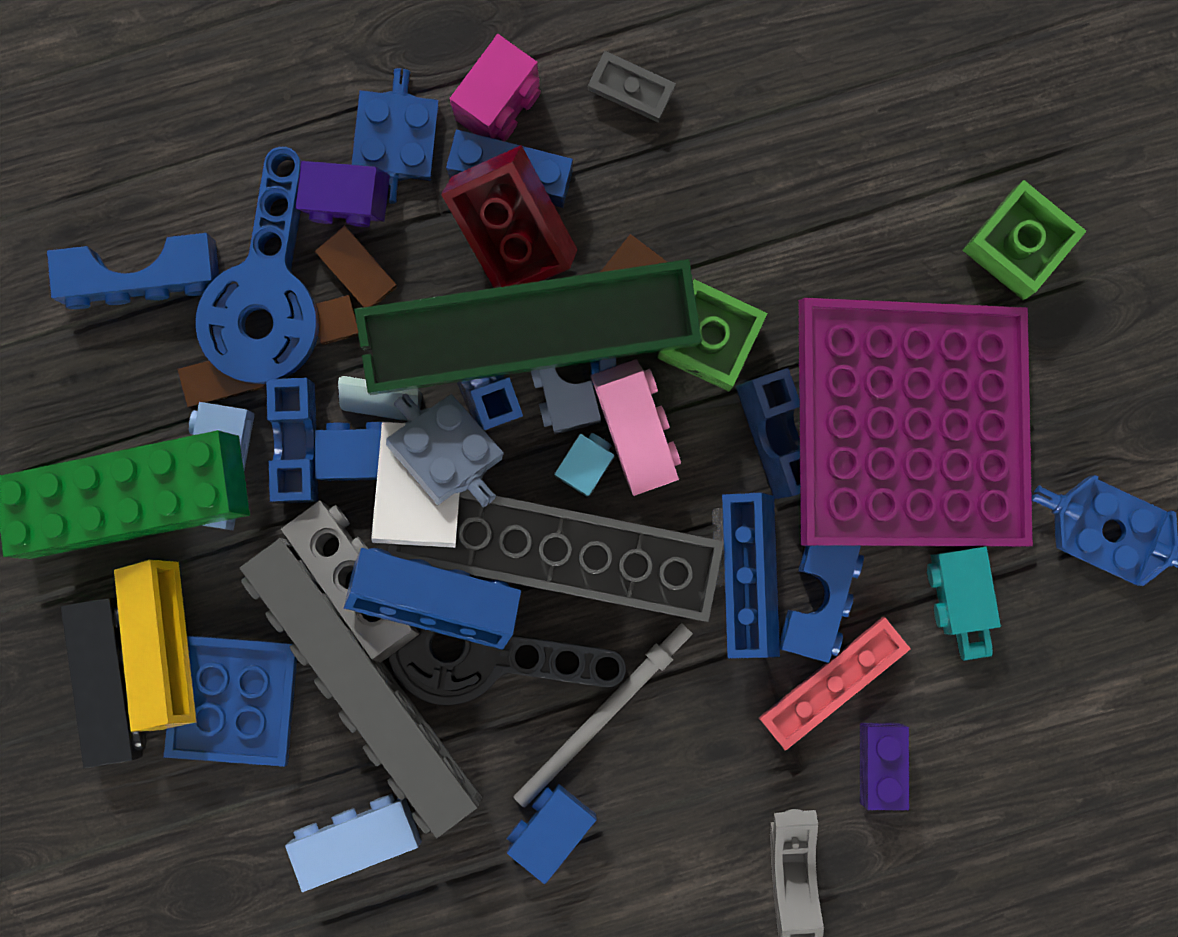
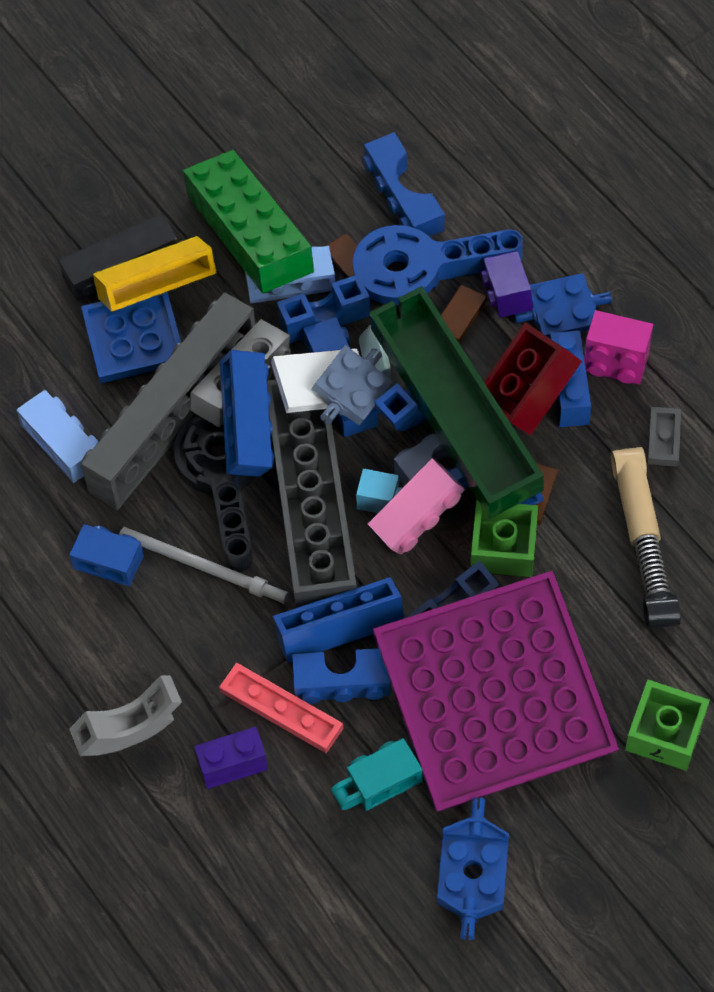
camera: 75 degrees right, 25 degrees down
none -> piece [611,447,680,629]

